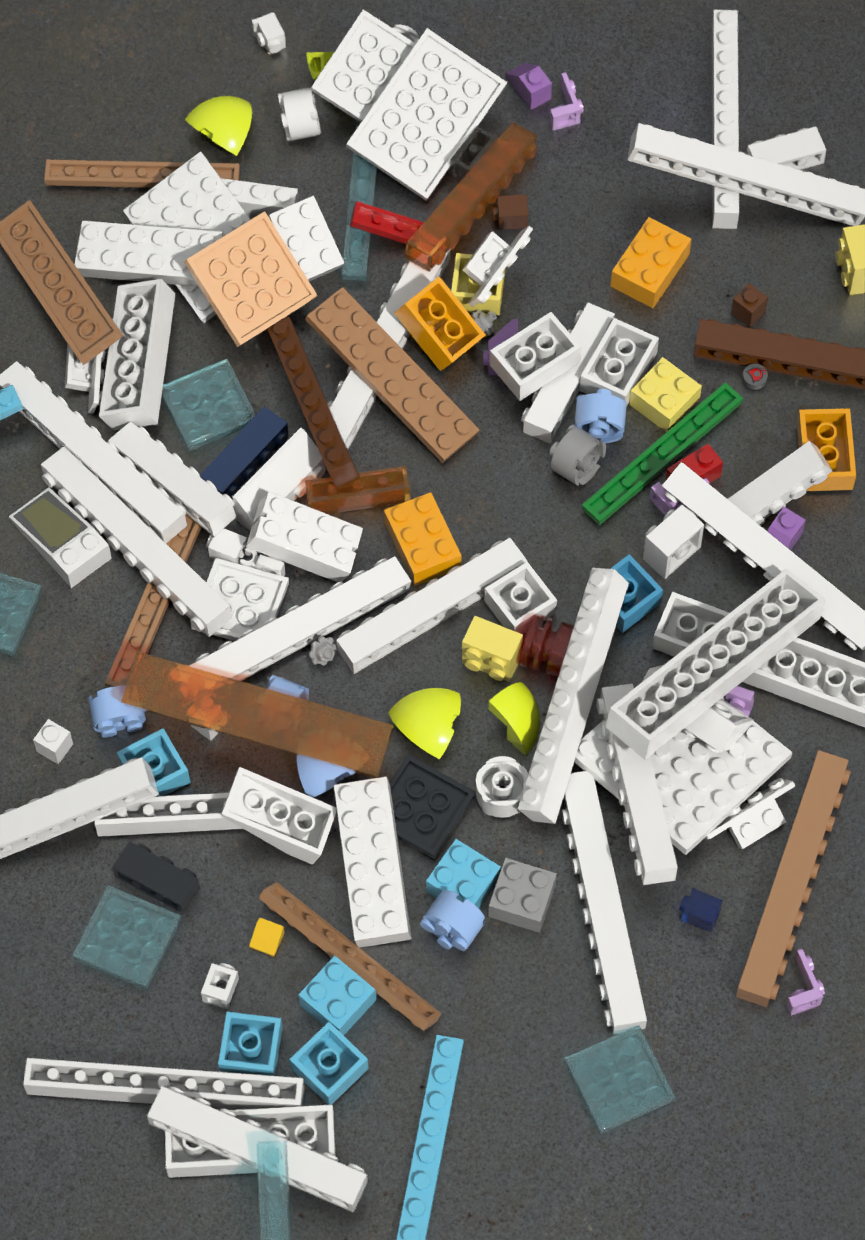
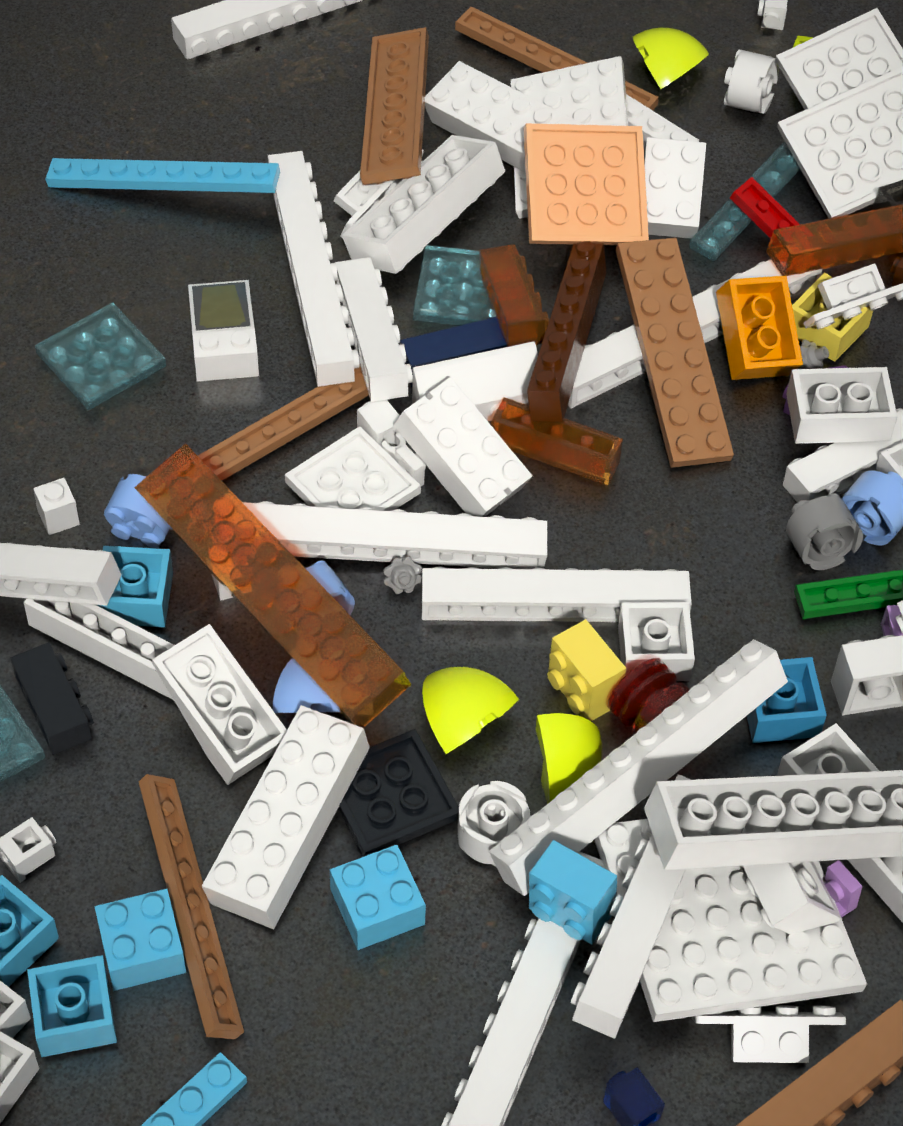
camera: 30 degrees right, 10 degrees down
white brick [41,446,232,637] -> none
yellow slope [249,918,285,957] -> none
light orange brick [384,492,461,587] -> none
light blue brick [420,890,485,951] -> none
light grey brick [488,858,557,933] -> none
none -> clear orange brick [479,244,549,347]
none -> medium azure brick [529,840,617,944]

